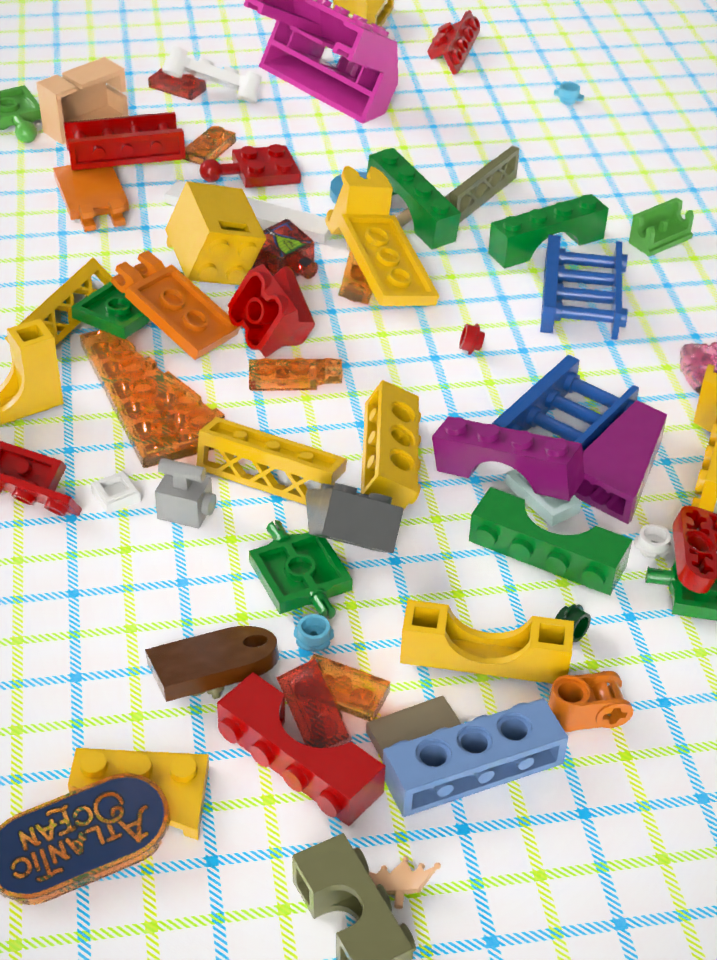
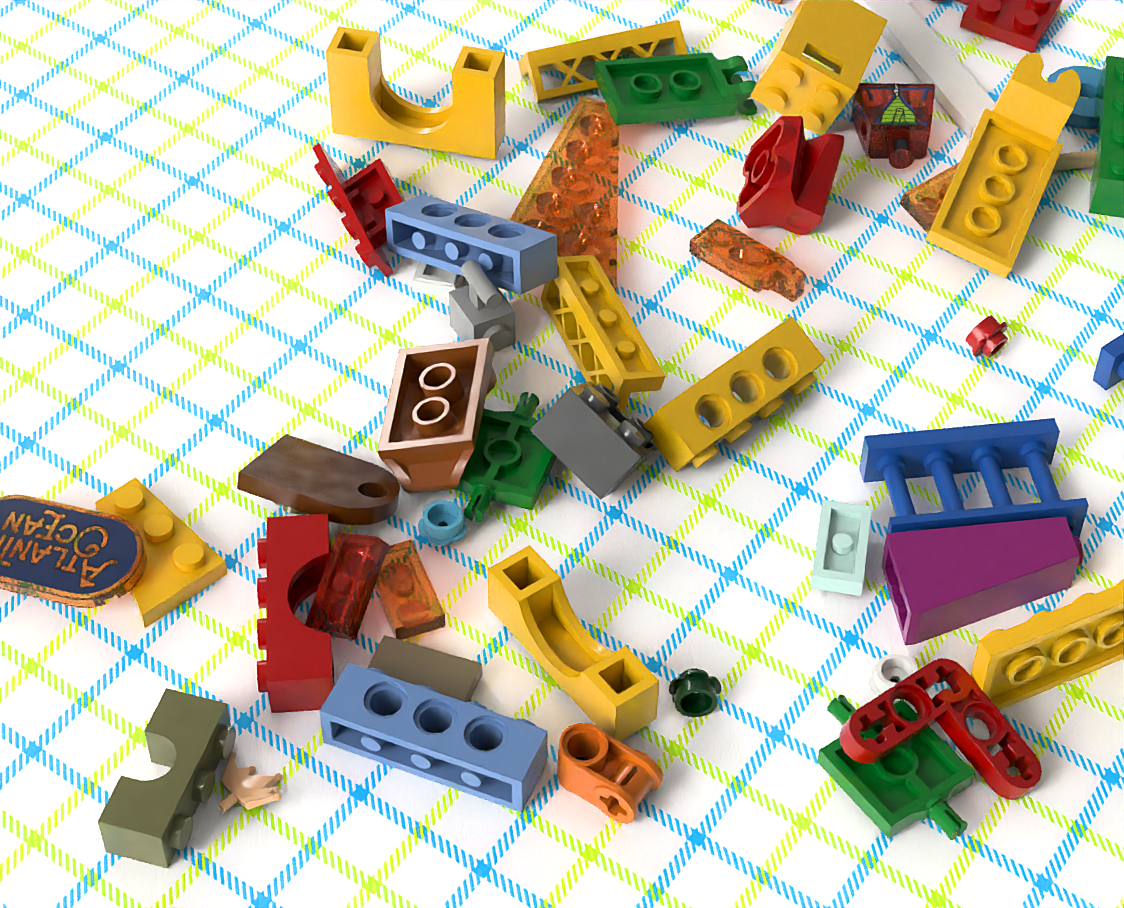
camera: 45 degrees right, 5 degrees up
orange tile [111,250,241,360] -> none
magenta arch [432,416,585,501] -> none
green arch [468,487,633,596] -> none
none -> dark orange slope [377,337,497,493]
none -> medium blue brick [385,194,558,295]

